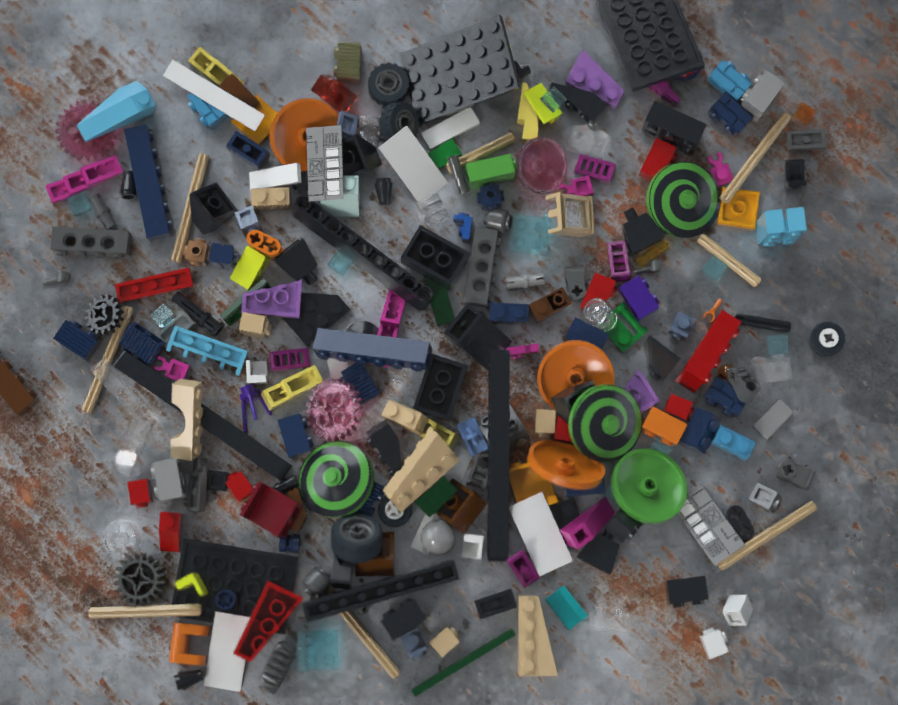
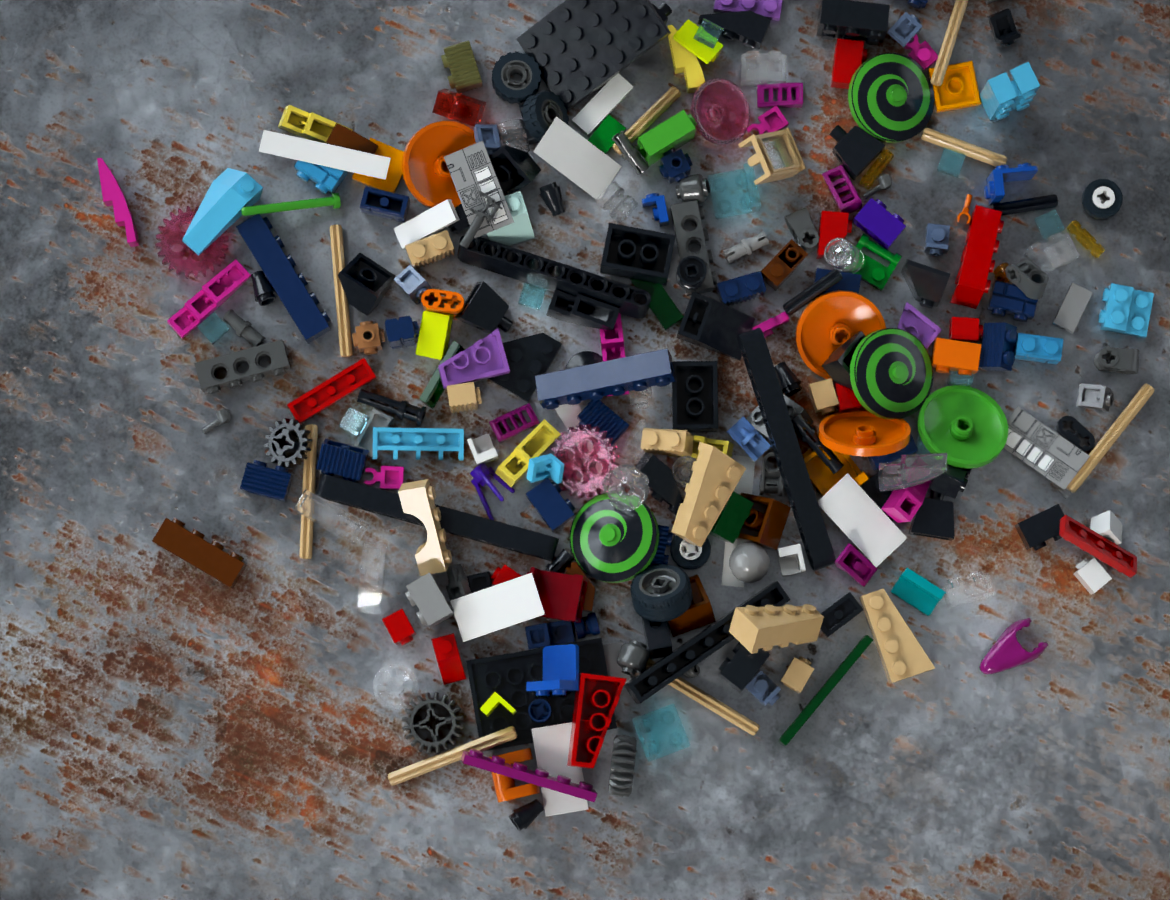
camera: 25 degrees left, 0 degrees up
none -> dark pink slope [97,158,140,247]
none -> bright green bar [241,193,341,216]
none -> white sticker [450,573,545,642]
none -> dark grey piece [460,191,503,248]
none -> magenta plate [461,749,597,802]
none -> dark blue slope [525,620,577,649]
none -> medium azure bracket [526,453,564,484]
none -> blue bracket [526,644,579,696]
none -> black slope [546,289,620,330]
none -> clear plate [603,465,649,511]
none -> black wheel [676,256,707,290]
none -> tan wedge [729,604,824,654]
none -> black cone [774,362,802,397]
none -> black axle [783,269,843,315]
none -> black pin [791,413,844,474]
none -> clear slope [878,453,948,492]
none -> sand blue bracket [887,12,923,47]
none -> magenta animal [980,618,1048,674]
none -> blue bracket [984,163,1038,206]
none -> red plate [1059,515,1137,578]
none -> clear yellow axle [1067,220,1105,258]
none -> medium azure plate [1098,283,1154,338]

